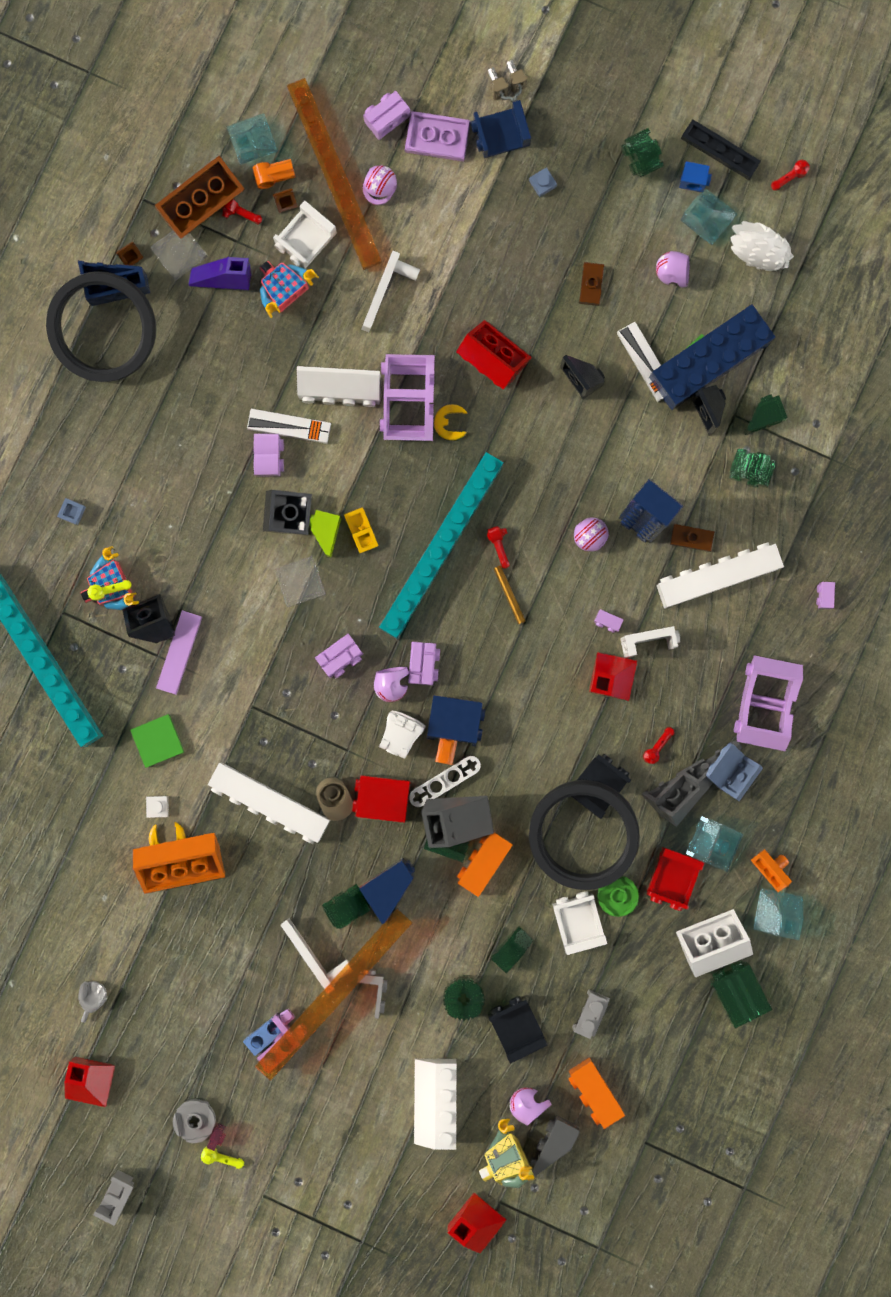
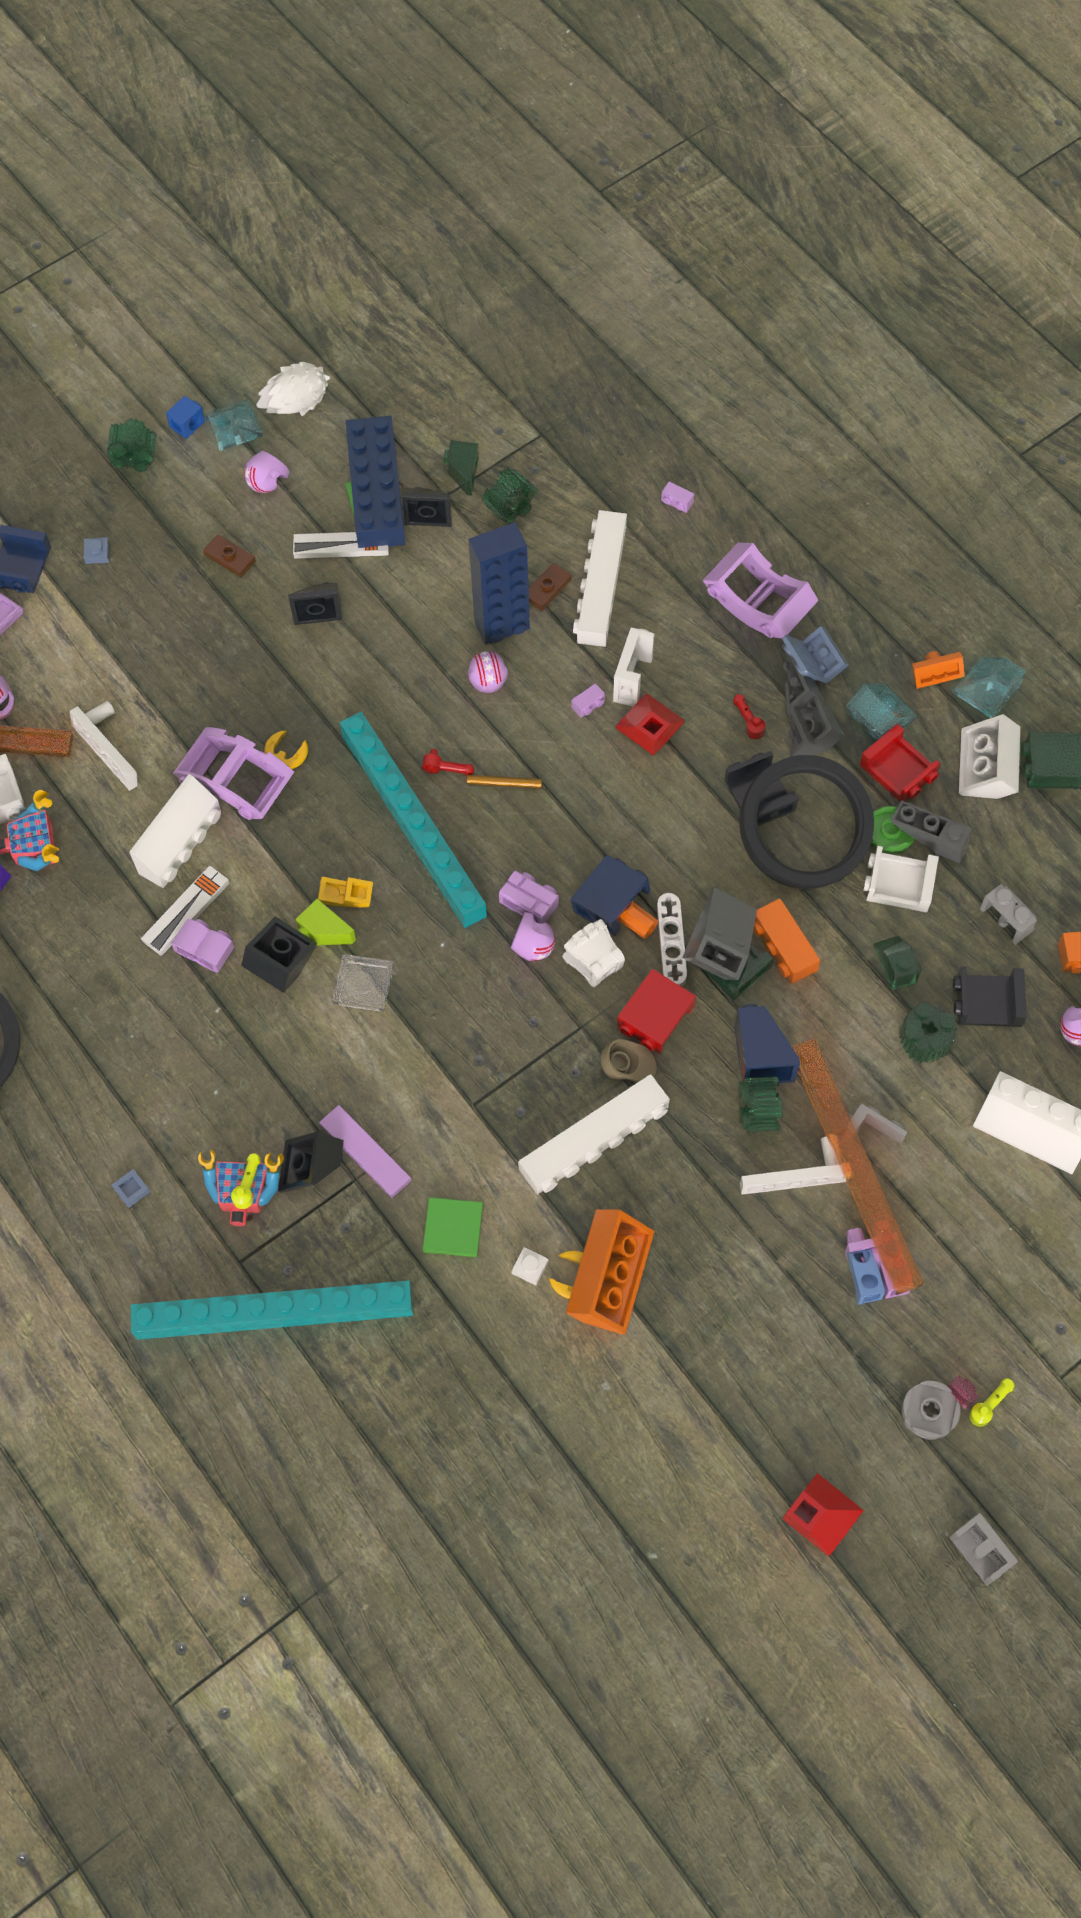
camera: 65 degrees left, 20 degrees down
light grey piece [78,981,108,1023] -> none
lavender brick [315,634,363,679] -> none
red slope [456,320,532,390] -> none
black plate [681,119,761,180] -> none
red piece [771,160,810,191] -> none
none -> dark grey slope [891,801,972,863]

